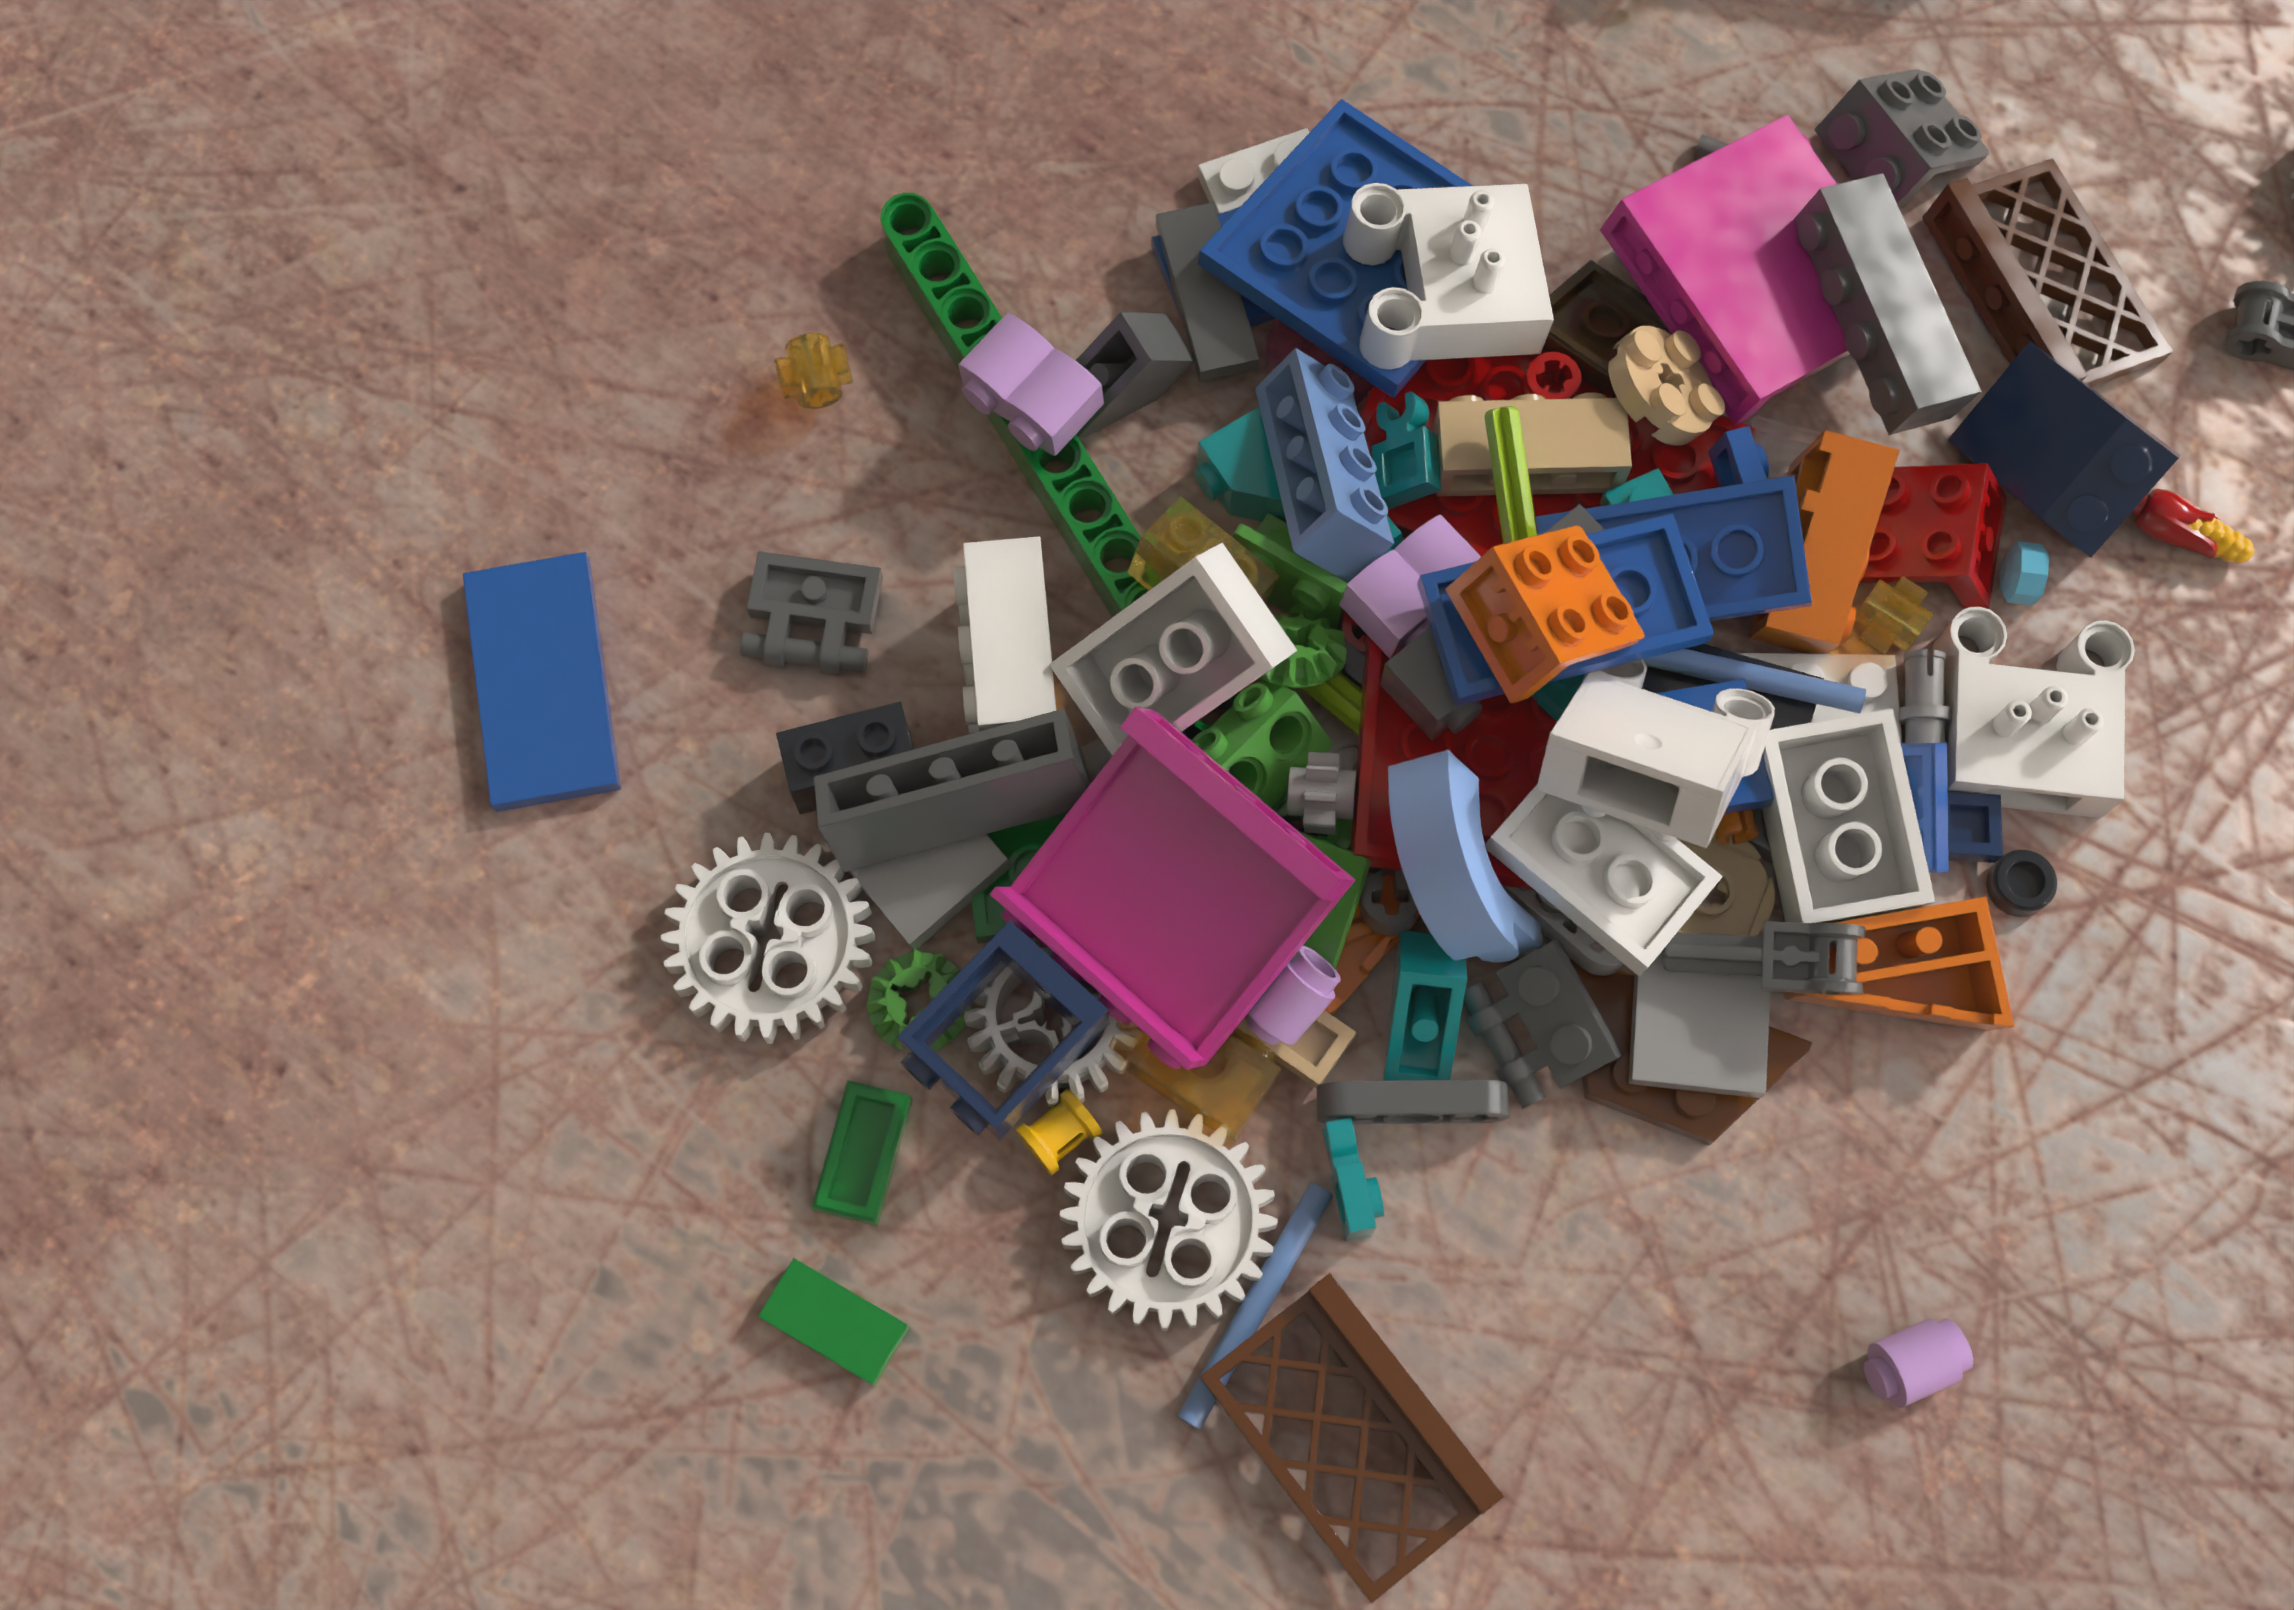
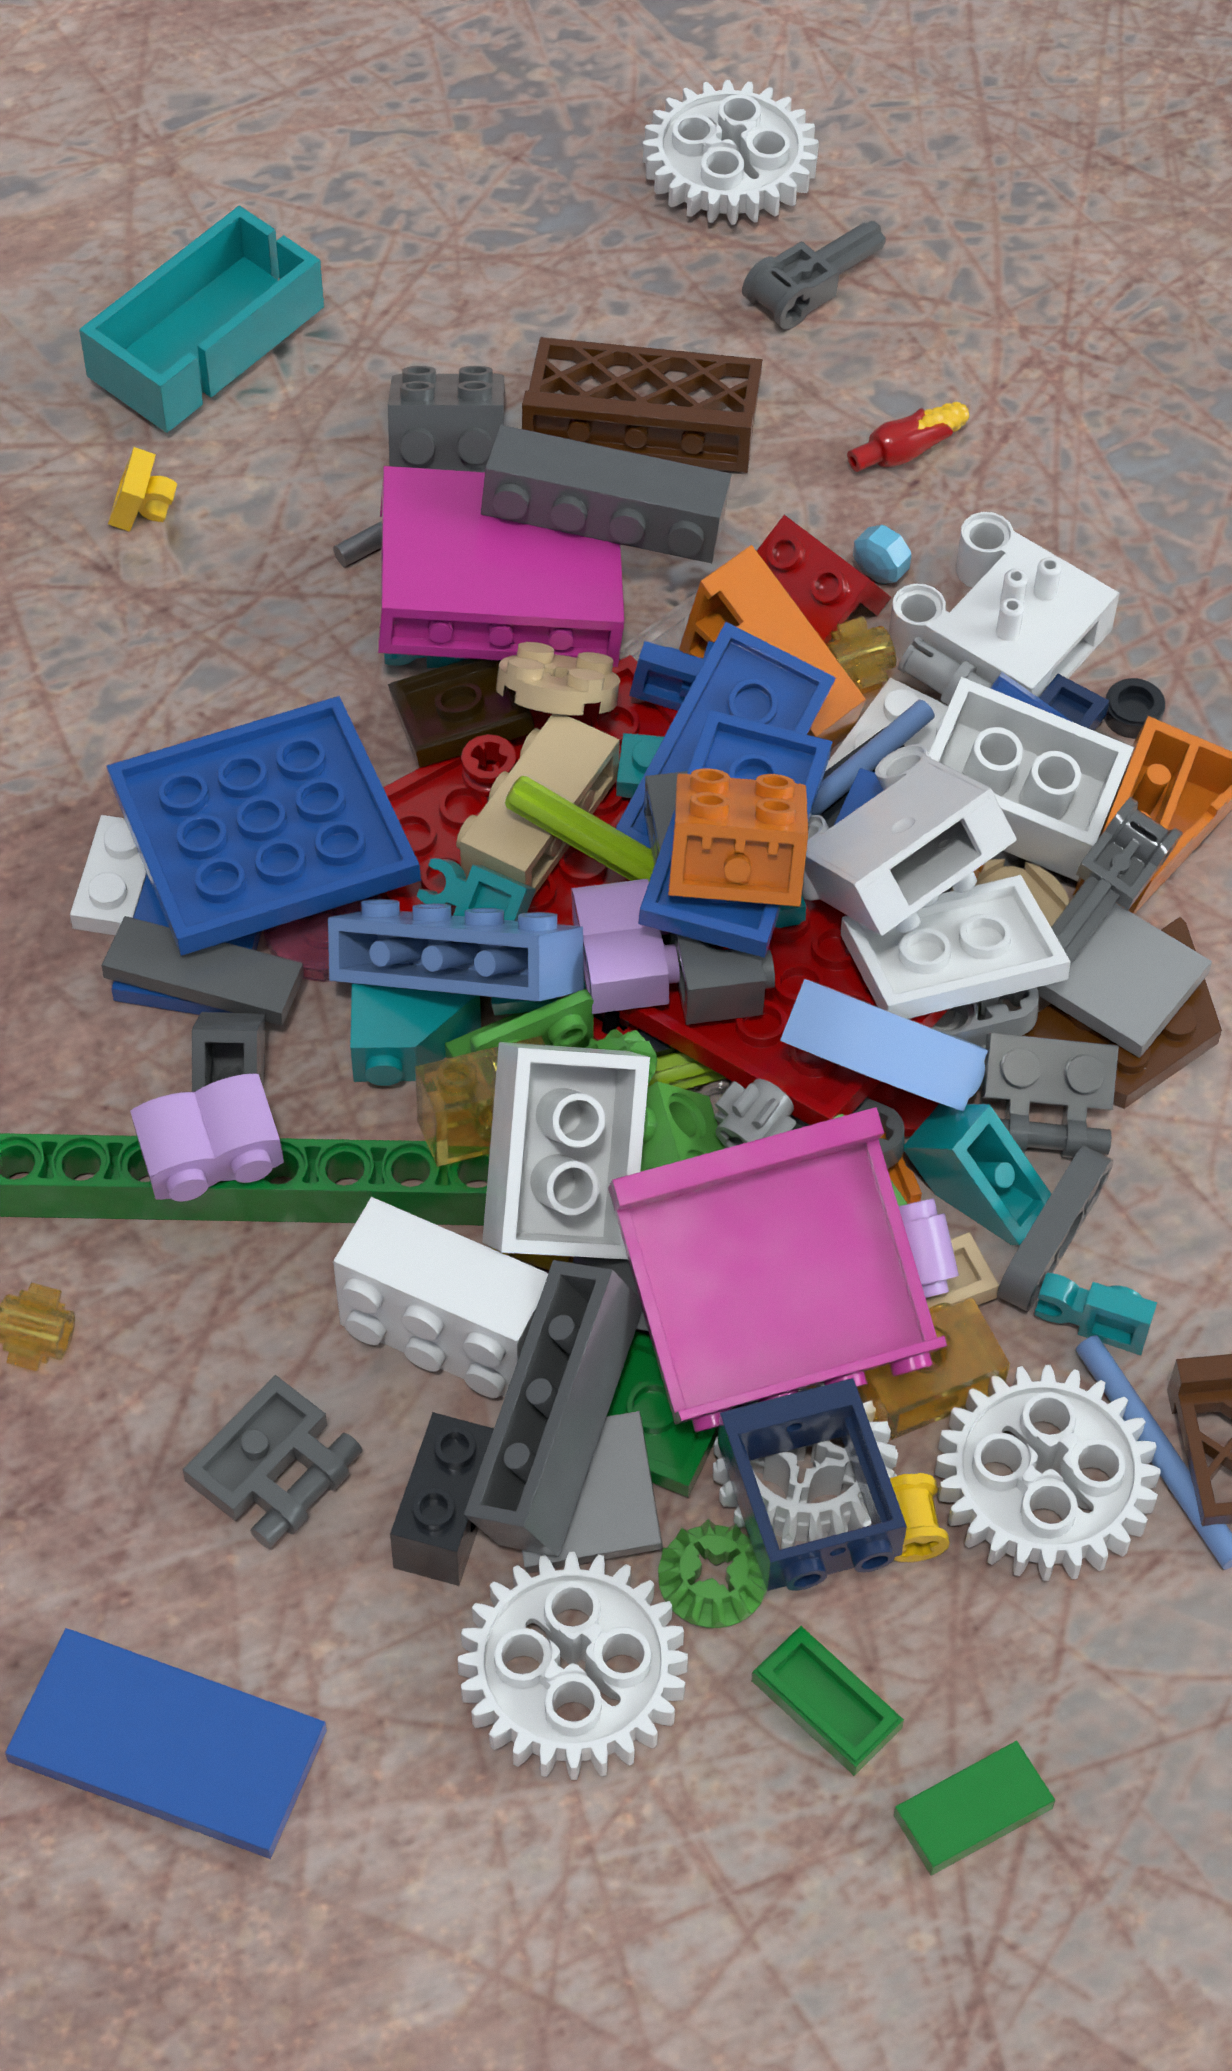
camera: 60 degrees left, 15 degrees down
white piece [1343,183,1554,370] -> none
dark blue slope [1947,341,2181,557] -> none

